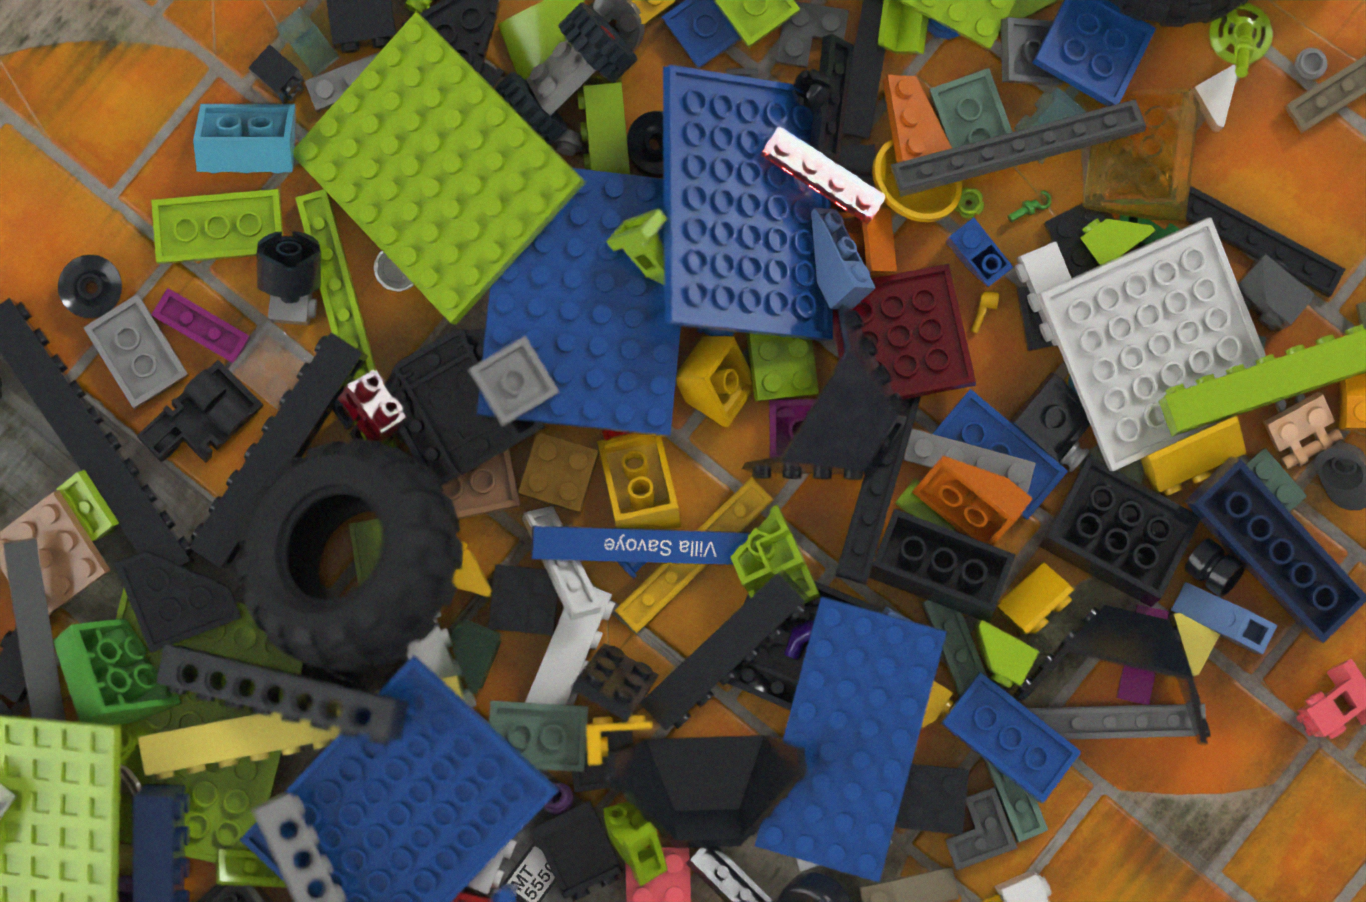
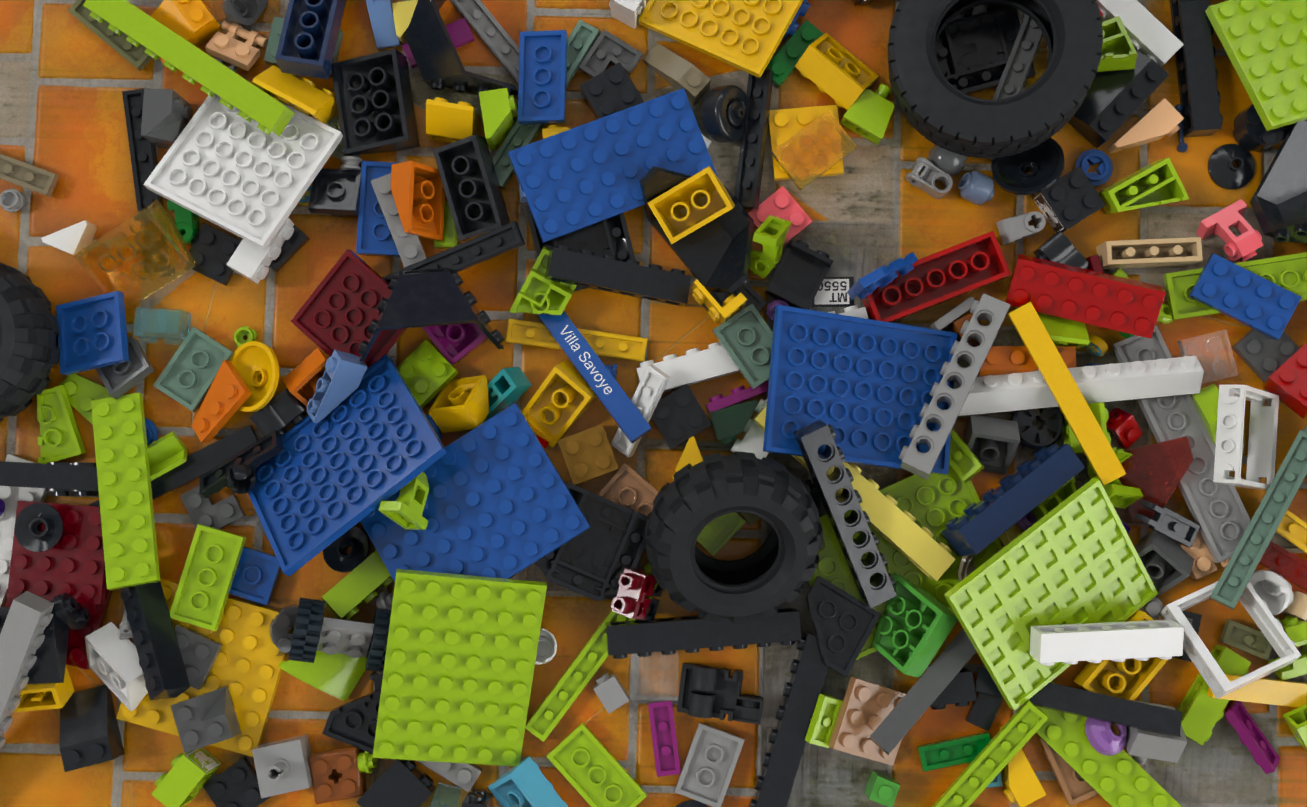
camera: 125 degrees left, 0 degrees up
black brick [256,231,321,304] -> none
light grey plate [468,336,559,427] -> none
black plate [571,643,659,721] -> none
plate [760,126,886,225] -> none
dark purple arm [784,620,815,660] -> none
dark grey tile [891,99,1146,197] -> none
blue slope [946,218,1013,287] -> none
yellow hand [971,291,999,333] -> none
bright green hand [1008,191,1052,222] -> none
lime slope [1080,218,1156,265] -> none
black wheel [1184,538,1246,598] -> none
lime dish [1209,3,1273,77] -> none
none -> teal slope [471,367,532,431]
none -> yellow slope [648,166,735,244]
none -> magenta plate [706,380,769,415]

